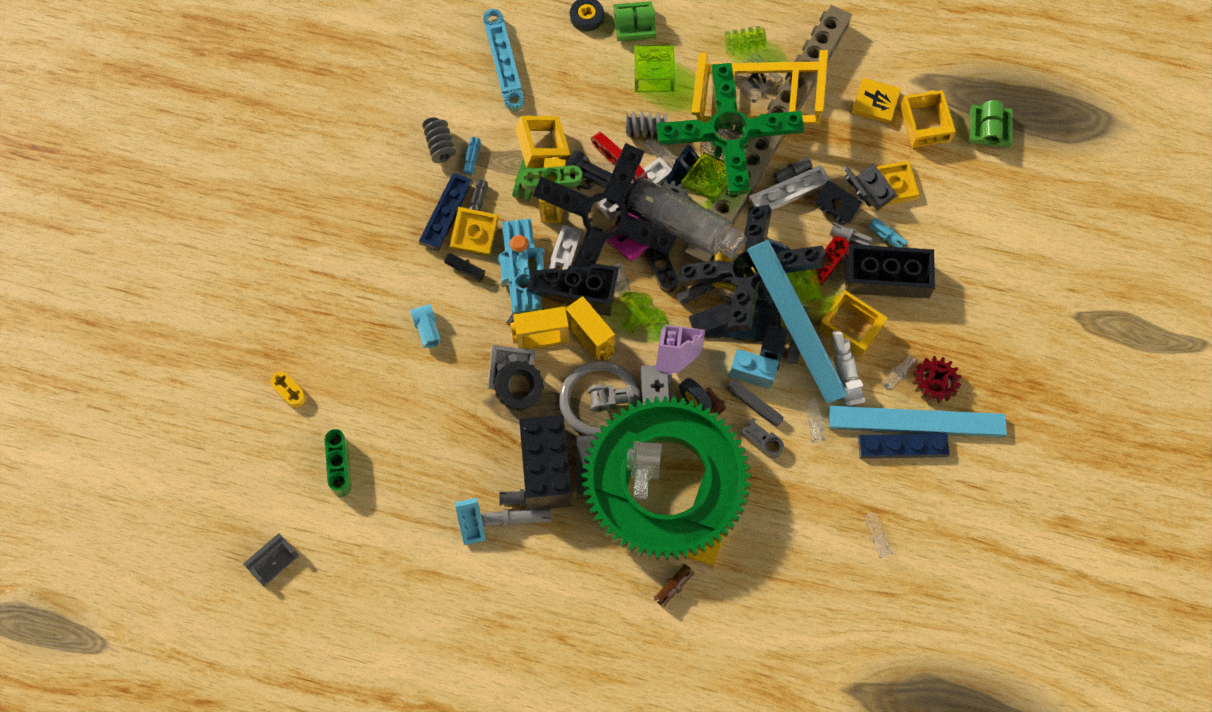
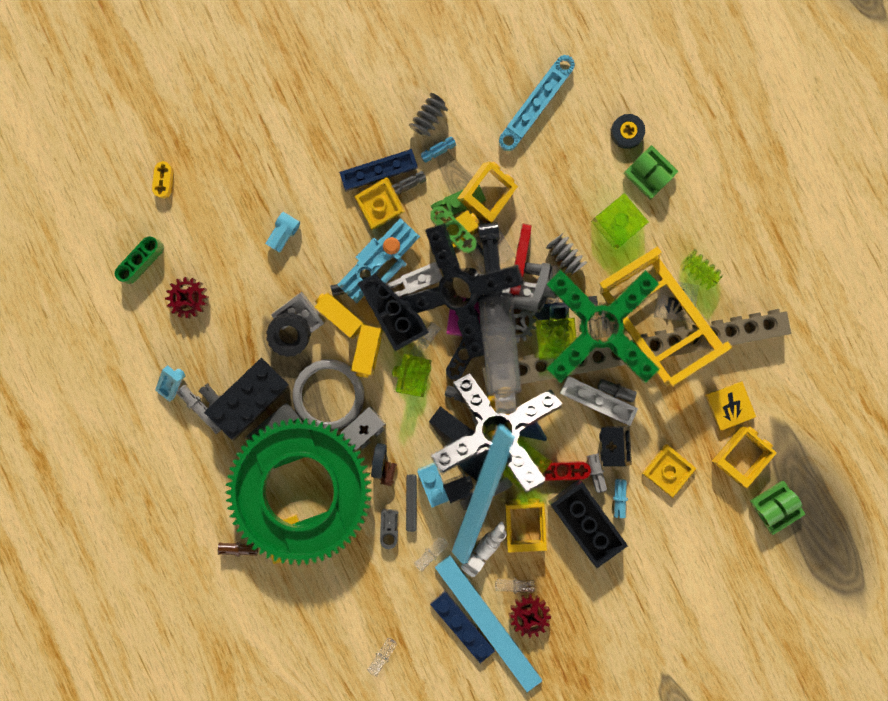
camera: 60 degrees right, 20 degrees up
dark grey hinge [243,533,299,587] -> none
black axle [444,252,486,282] -> none
light grey connector [588,385,633,412] -> none
clear brick [627,441,662,499] -> none
lavender wedge [655,324,705,375] -> none
black bracket [843,163,898,211] -> none
none -> dark red gear [165,277,209,319]
none -> dark grey connector [513,262,557,313]

